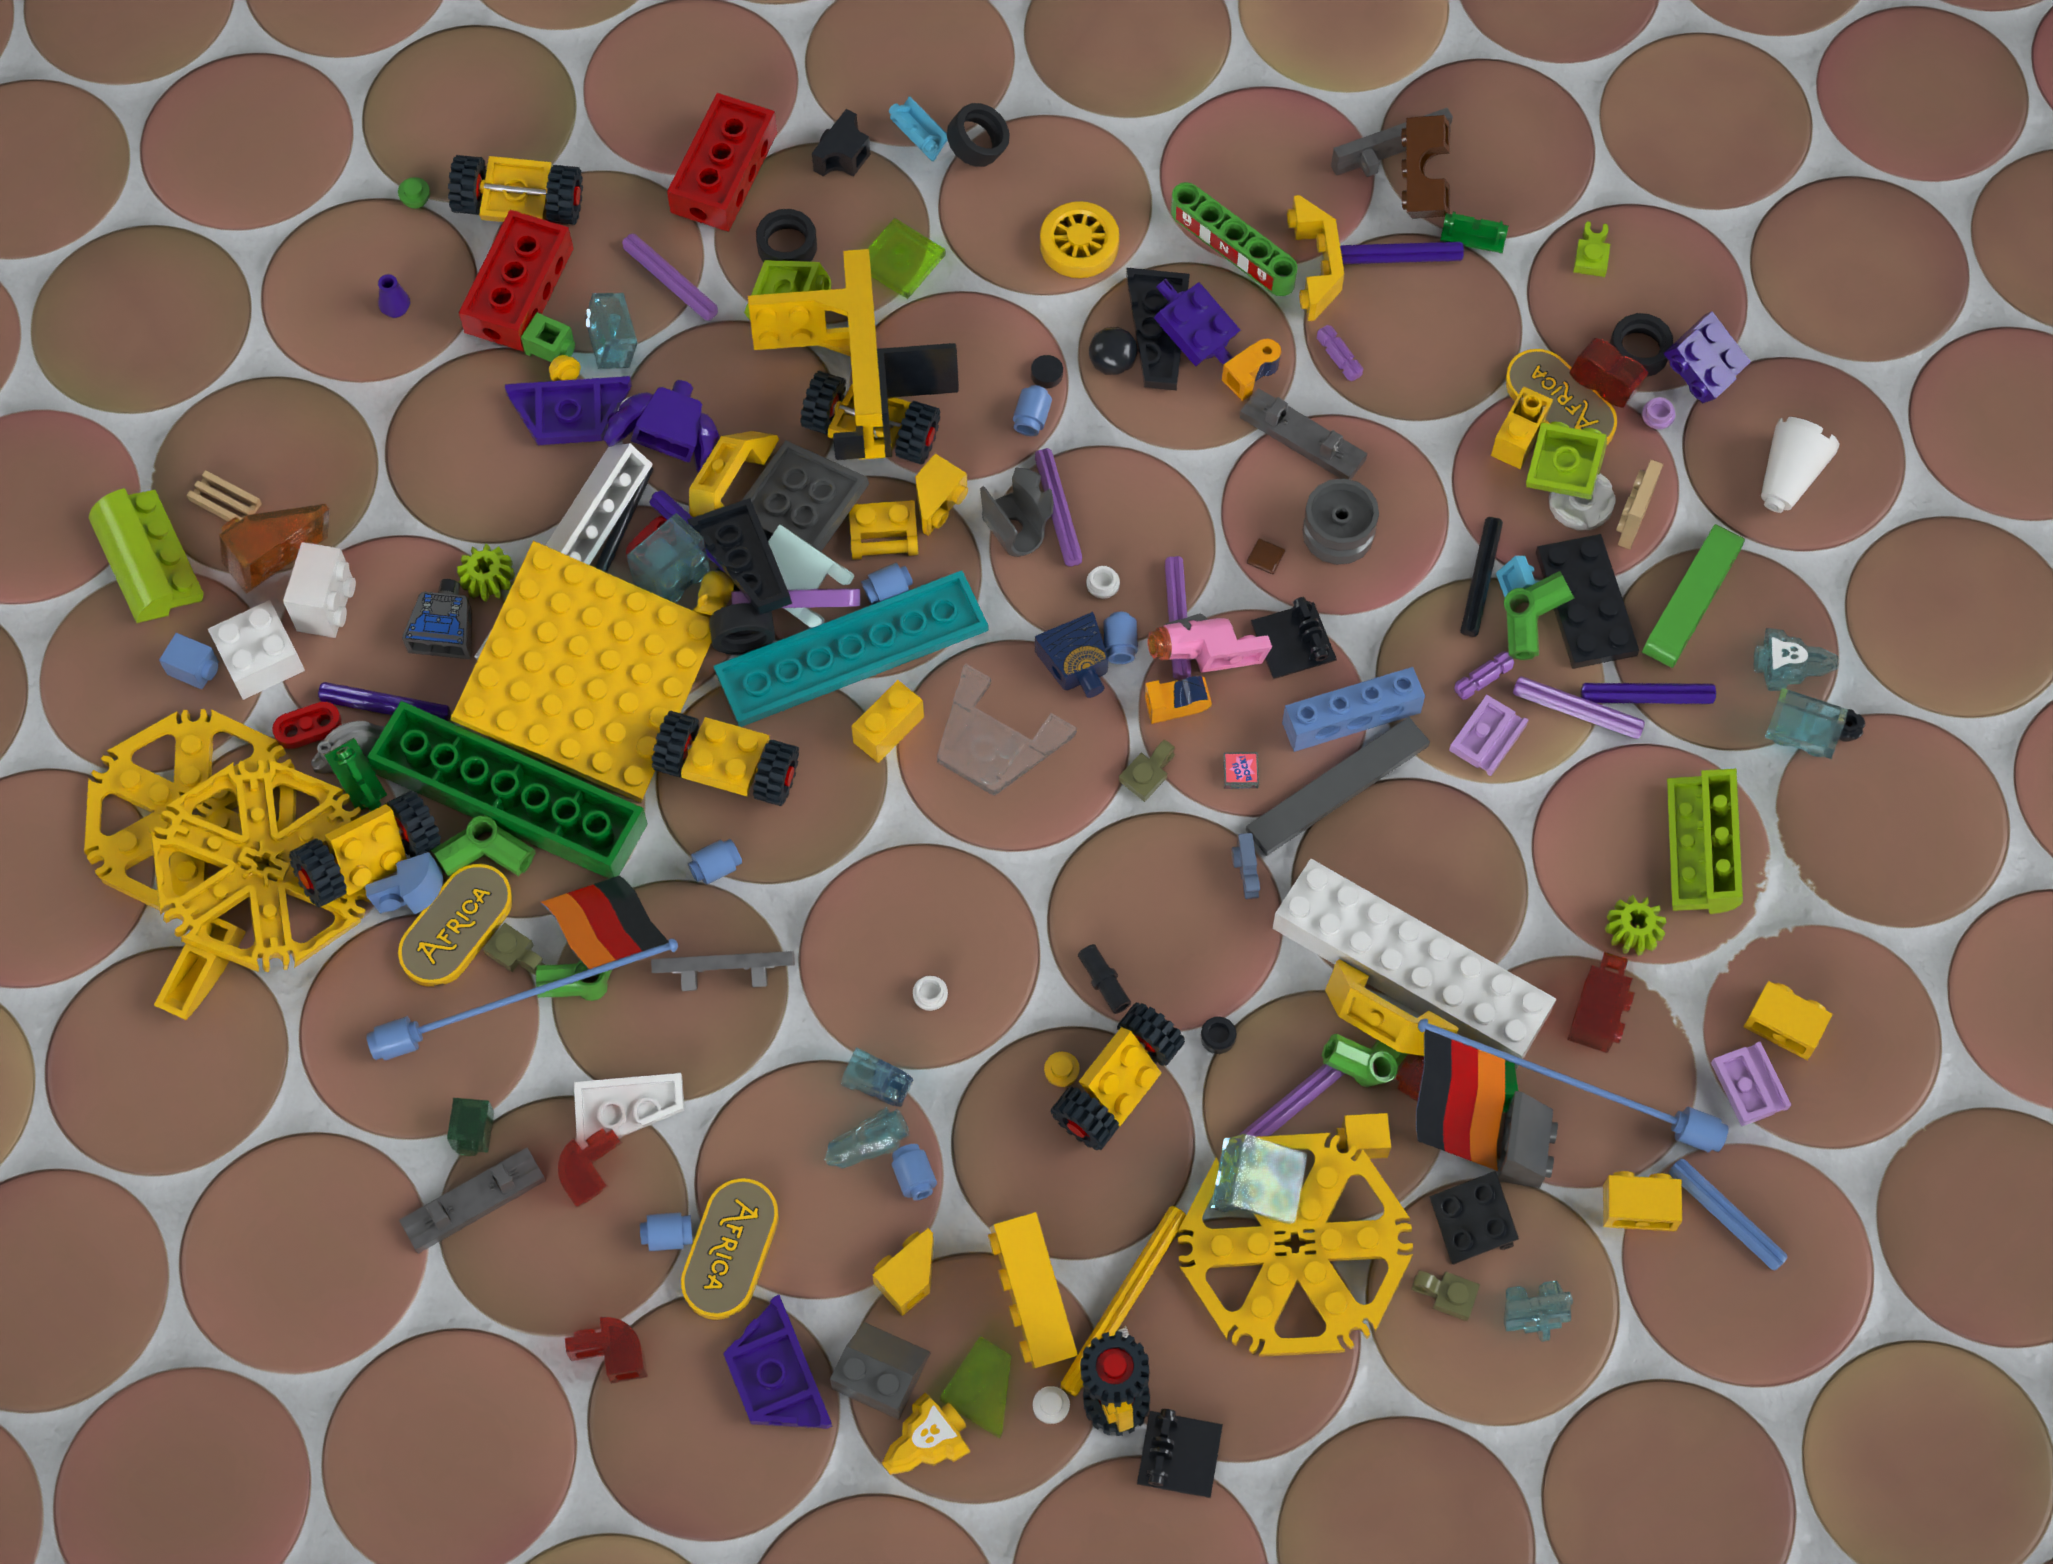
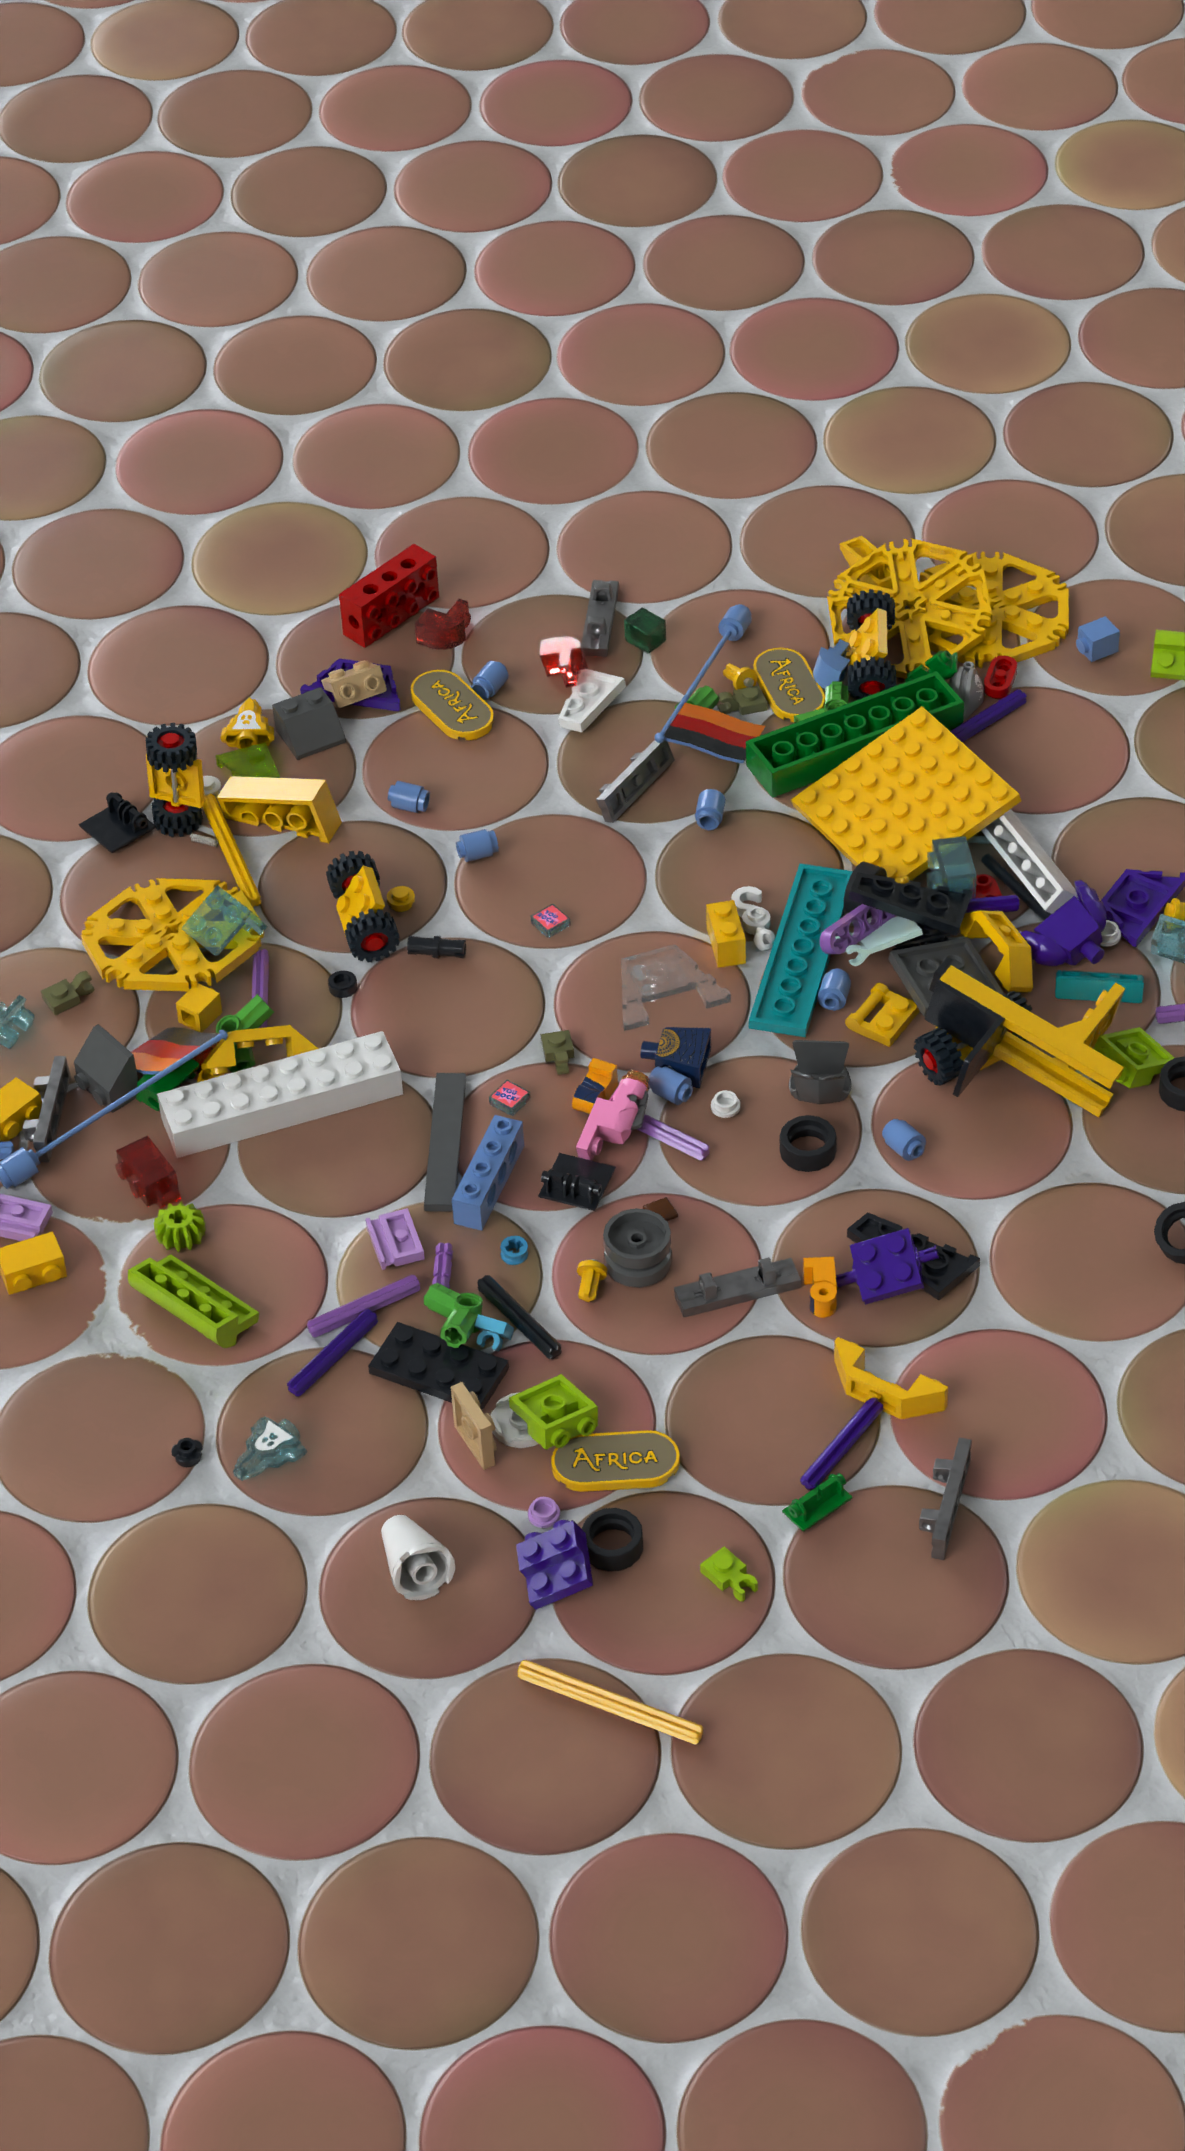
camera: 130 degrees right, 20 degrees down
white brick [208,600,305,700] -> none
clear orange slope [219,504,330,594] -> none
white brick [283,542,356,638] -> none
torso [402,579,472,660] -> none
lime gear [457,543,515,602] -> none
plate [652,711,799,806] -> none
clear light blue rock [825,1107,910,1169] -> none
clear light blue leg [841,1047,914,1107] -> none
clear neon green plate [867,218,946,299] -> none
yellow slope [872,1228,934,1316] -> none
white plate [913,976,948,1011] -> none
yellow slope [915,453,968,536] -> none
black tile [1031,355,1063,389] -> none
medium lavender axle [1035,448,1082,567] -> none
yellow wheel [1040,201,1119,278] -> none
black hair [1089,327,1138,375] -> none
bright green beam [1171,182,1298,296] -> none
sand blue plate [1231,833,1260,899] -> none
medium lavender axle [1317,325,1363,381] -> none
reddish brown arch [1401,115,1450,219] -> none
black hinge [1430,1171,1519,1265] -> none
yellow slope [1491,386,1553,469] -> none
clear red brick [1569,338,1649,408] -> none
bright green beam [1642,524,1745,668] -> none
clear light blue brick [1765,688,1848,759] -> none
none -> flat silver hinge [22,1056,71,1162]
none -> tan bracket [321,660,387,708]
none -> red brick [339,544,439,648]
none -> medium blue brick [456,829,499,862]
none -> dark azure bush [500,1236,528,1265]
none -> yellow axle [517,1660,703,1744]
none -> tile [530,904,571,938]
none -> yellow piece [577,1259,608,1302]
none -> yellow piece [723,663,757,690]
none -> white piece [731,886,776,951]
none -> black tyre [780,1115,837,1172]
none -> teal slope [1055,970,1144,1003]

